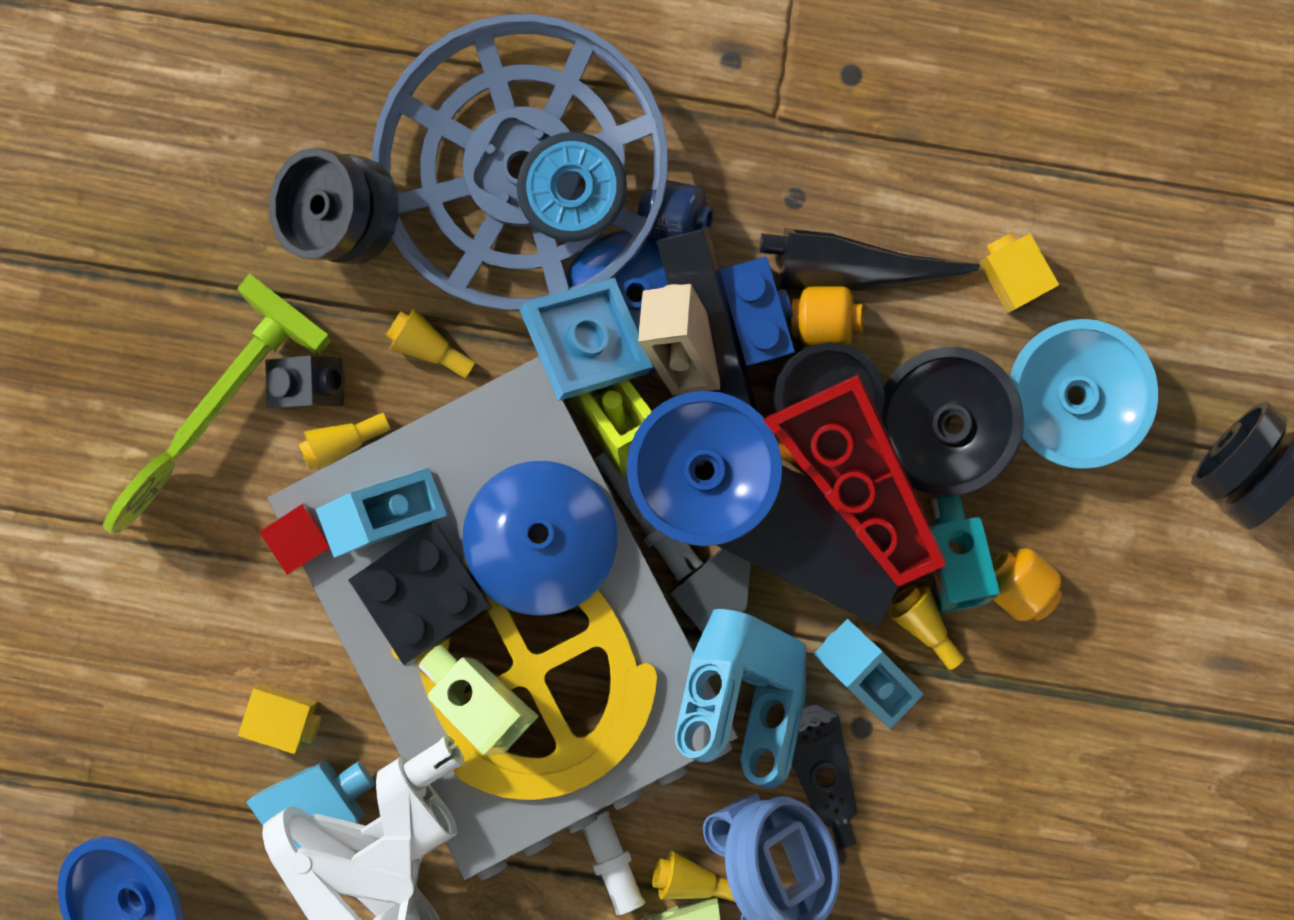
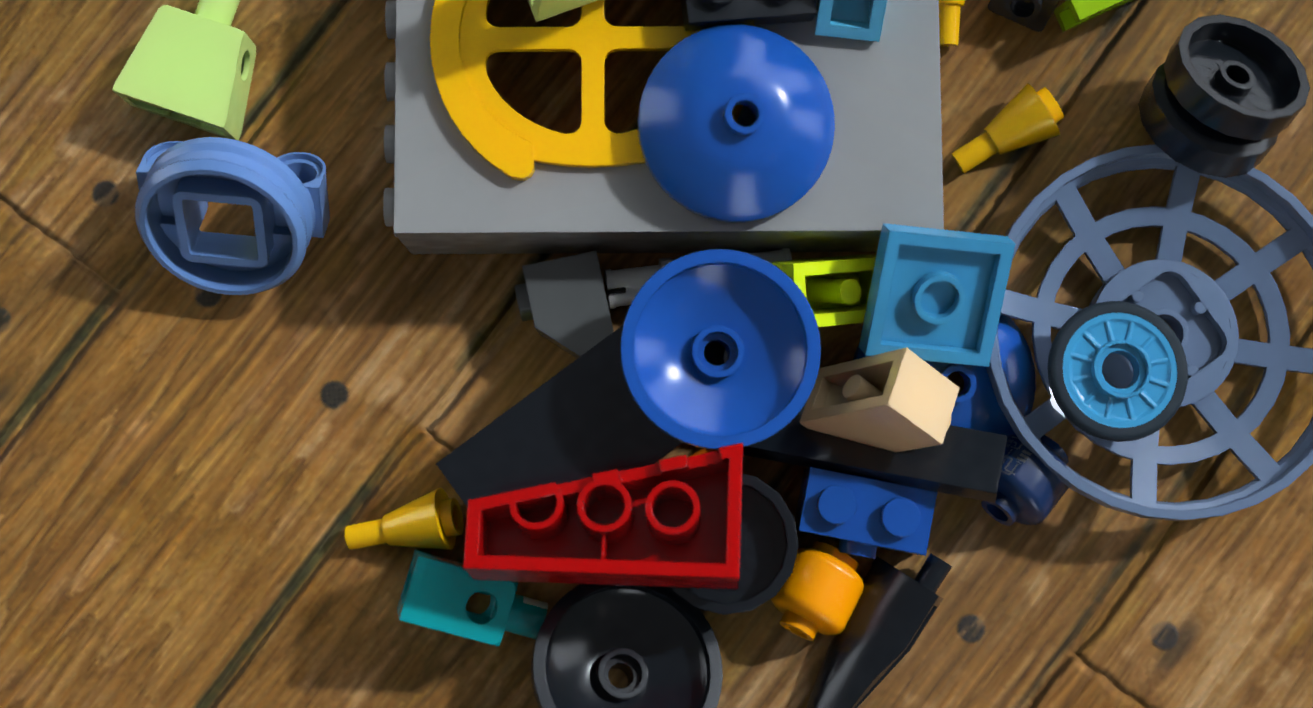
camera: 115 degrees right, 5 degrees down
white pin [582,811,646,915] -> none
yellow cone [652,851,735,902] -> none
medium azure connector [675,609,807,788] -> none
black piece [792,703,857,849] -> none
medium azure slope [813,619,924,729] -> none
light orange head [992,548,1062,621] -> none

